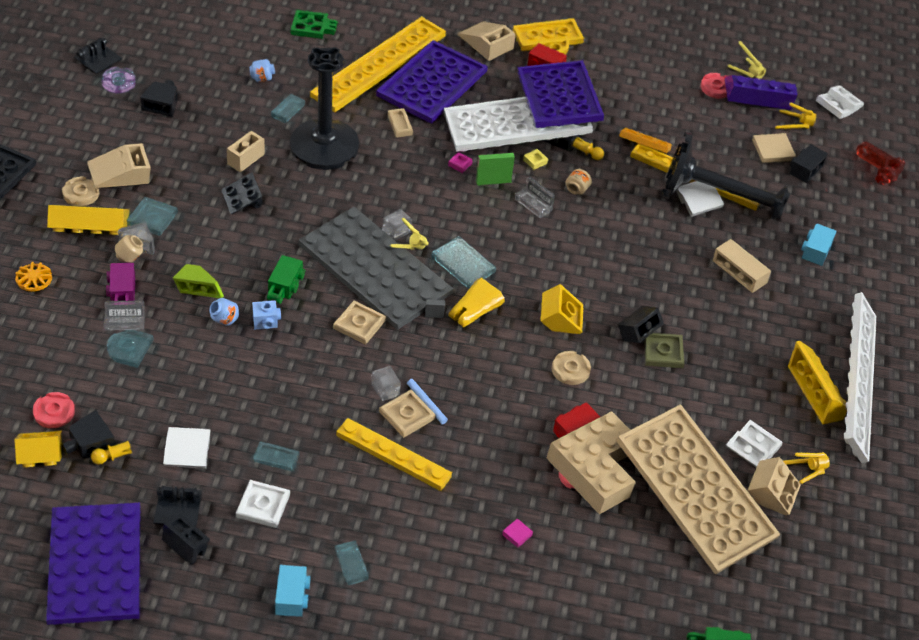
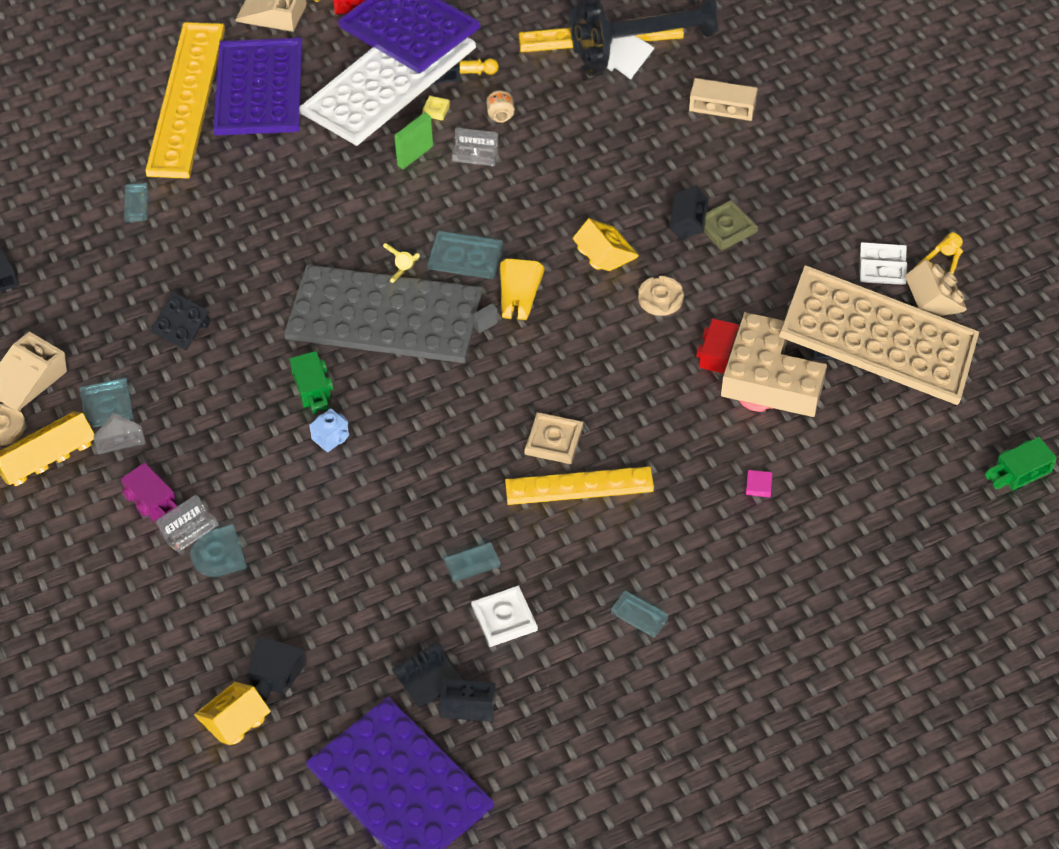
camera: 30 degrees left, 5 degrees up
light orange wheel [15,262,52,292] -> none
coral tile [33,392,75,428] -> none
yellow pin [91,441,132,465] -> none
tan head [115,235,143,263] -> none
white slope [163,427,211,468] -> none
lime slope [173,264,224,298] -> none
light blue head [209,298,239,326] -> none
tan brick [227,131,265,172] -> none
light blue head [249,59,275,82] -> none
medium azure brick [275,565,311,617] -> none
black piece [290,47,360,170] -> none
green piece [291,10,338,39] -> none
tan tile [333,301,386,345] -> none
clear brick [372,366,401,401] -> none
clear brick [382,209,412,240] -> none
tan tile [388,108,413,138] -> none
light blue bar [407,379,448,424] -> none
dark pink tile [448,152,473,173] -> none
light orange tile [619,128,672,153] -> none
yellow slope [788,341,847,425] -> none
medium azure brick [801,223,837,266] -> none
white plate [844,292,876,463] -> none

